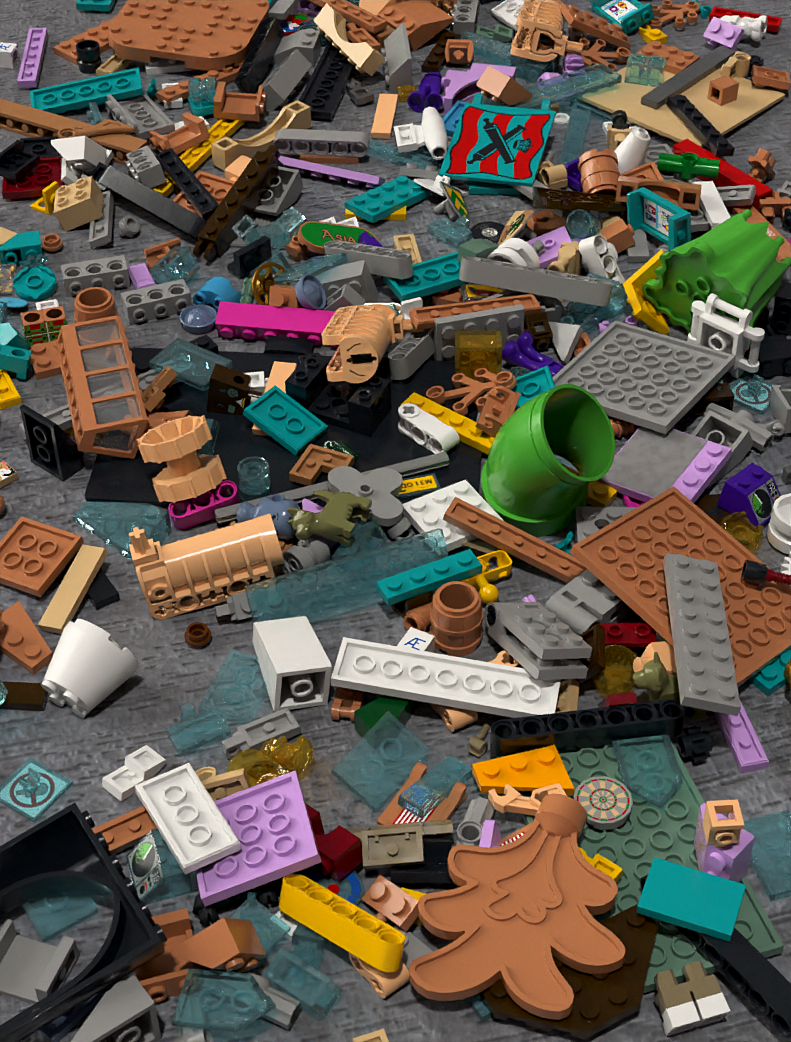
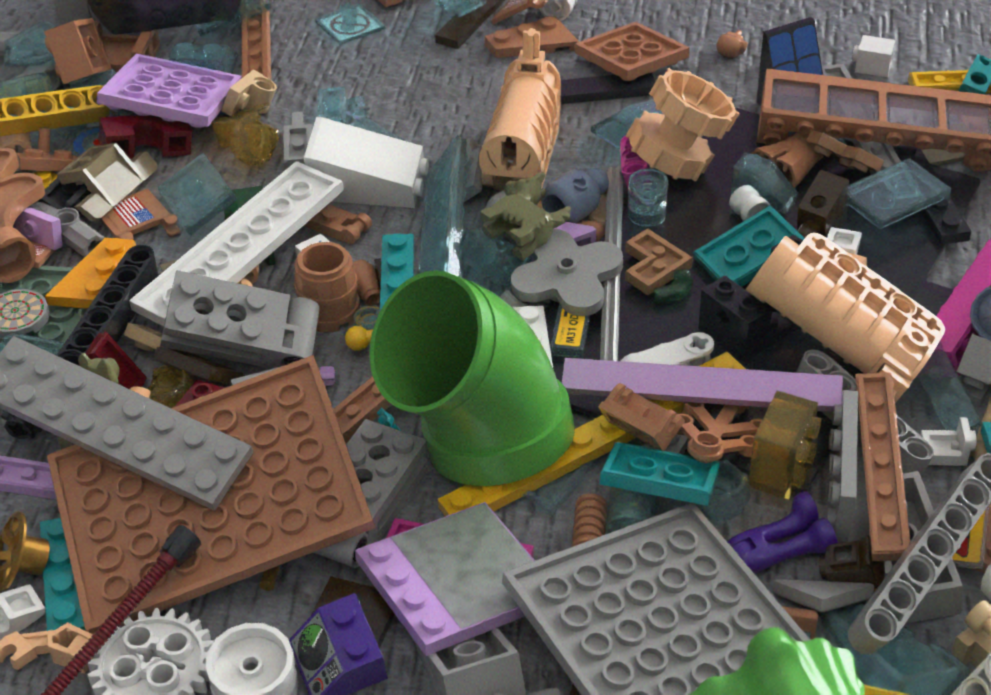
camera: 115 degrees right, 0 degrees up
tan tile [38,544,108,634] -> none
white cone [41,619,138,718] -> none
white slope [102,745,166,801] -> none
white tile [135,763,241,875] -> none
reddish brown plate [184,622,211,647] -> none
clear light blue plate [398,755,473,818] -> none
light nougat piece [488,783,567,816] -> none
clear yellow hair [719,511,764,552] -> none
none -> lavender tile [562,358,843,412]
none -> white wheel [729,185,770,221]

